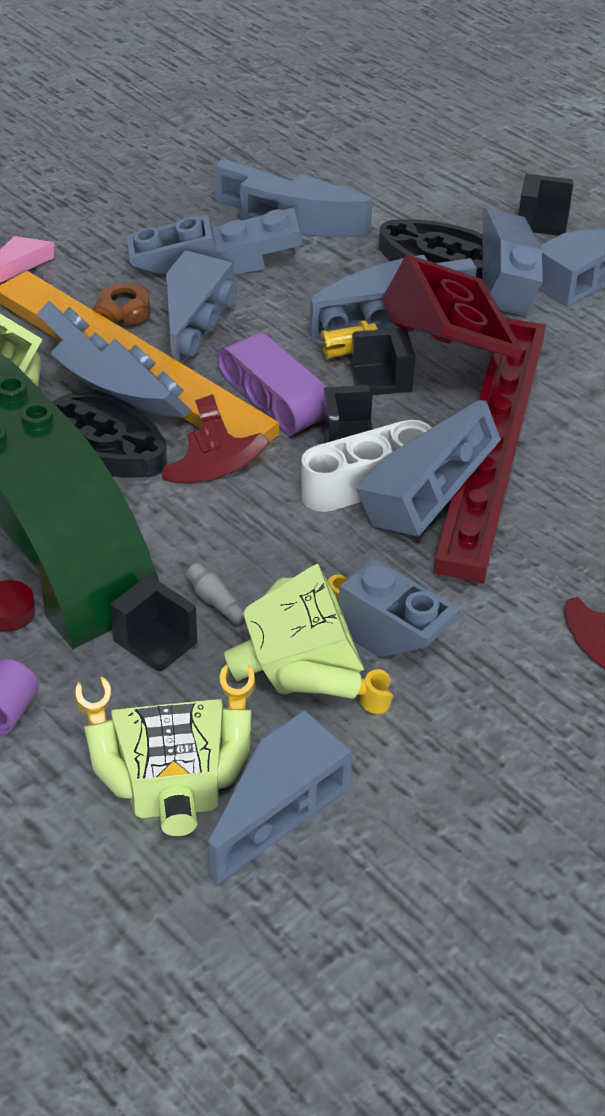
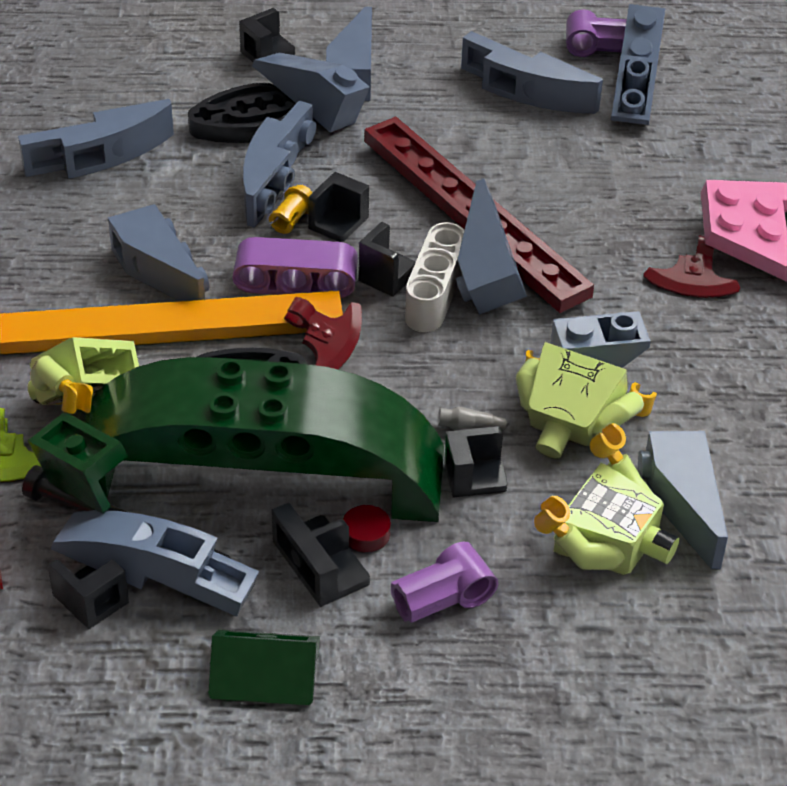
camera: 50 degrees left, 0 degrees up
sand blue slope [37,301,191,417] -> none
dark orange piece [92,282,151,326] -> none
sand blue slope [127,207,303,275] -> none
dark red slope [382,254,524,359] -> none

